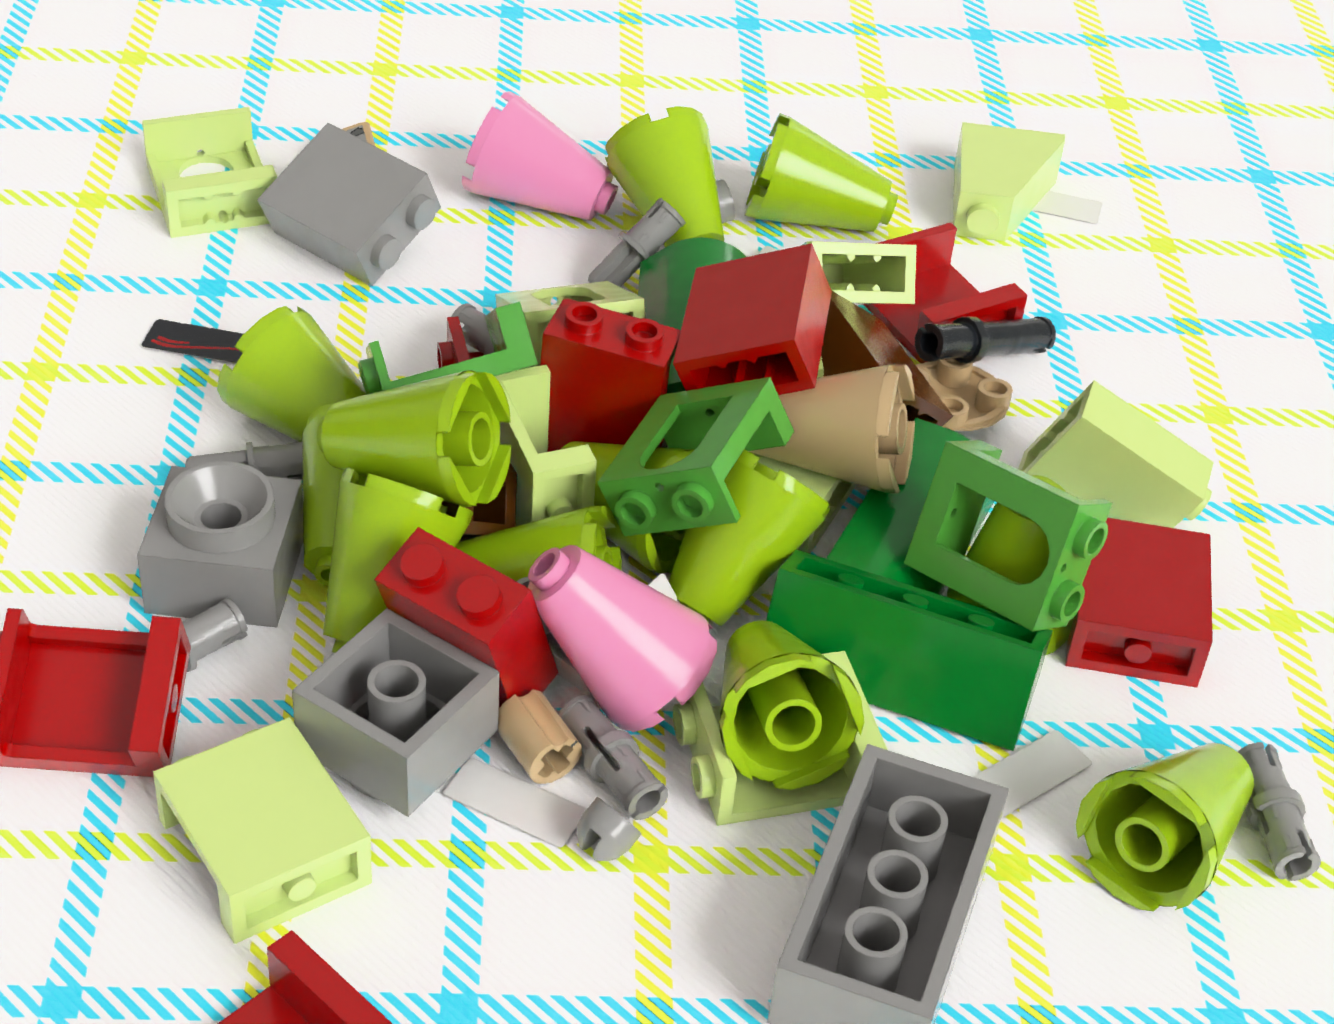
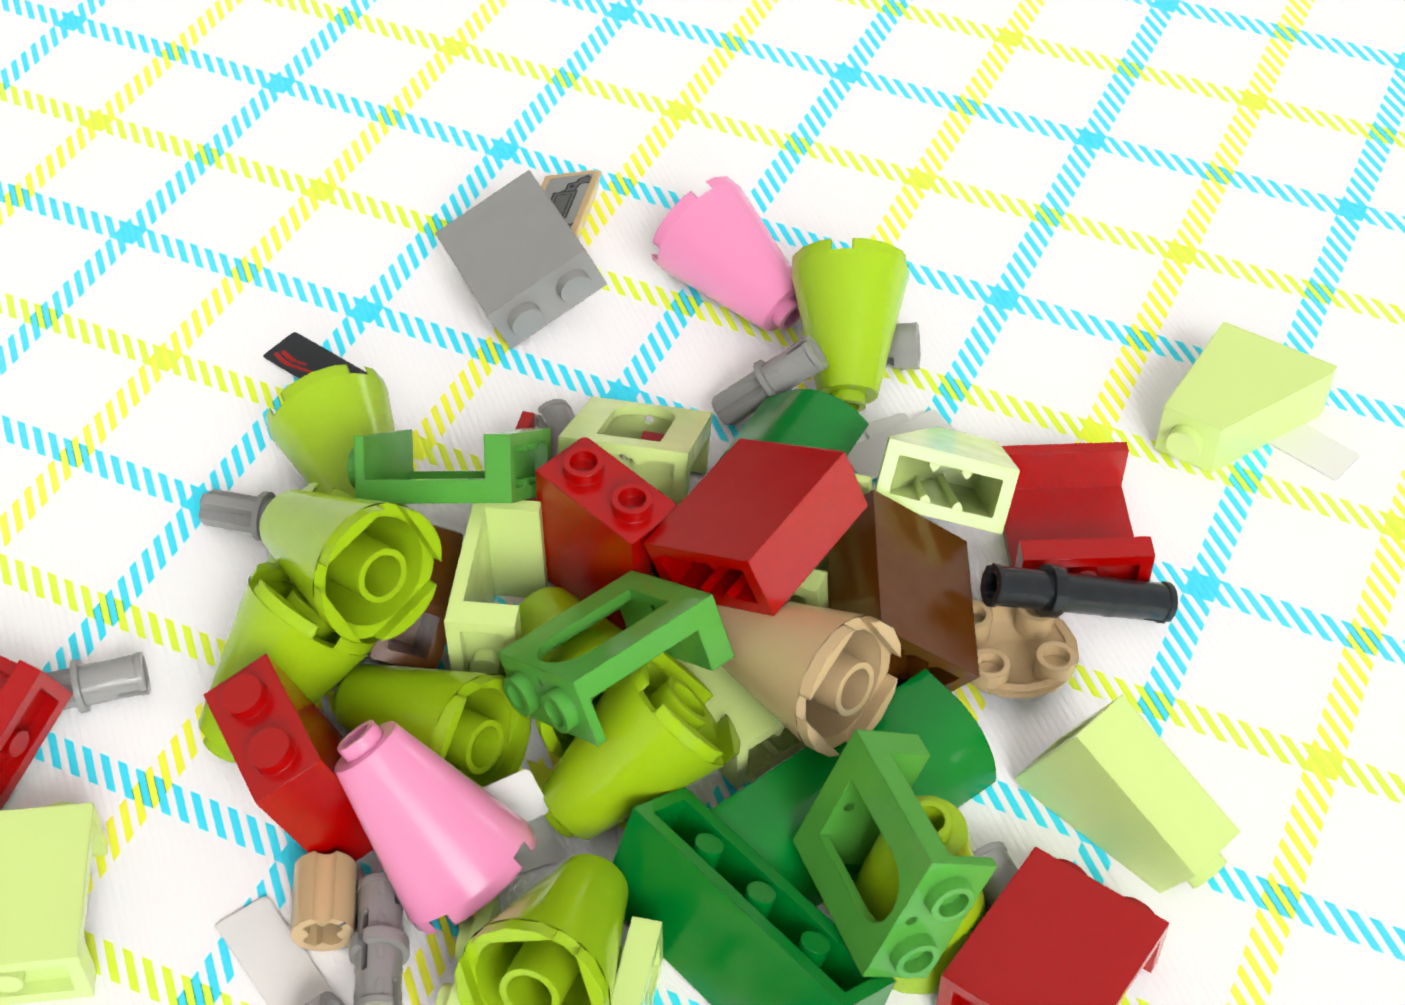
camera: 30 degrees right, 5 degrees up
light grey piece [137,461,303,628] -> none
yellowish green panel [142,107,277,238] -> none
light grey piece [292,608,500,817] -> none
lime cone [744,113,898,232] -> none

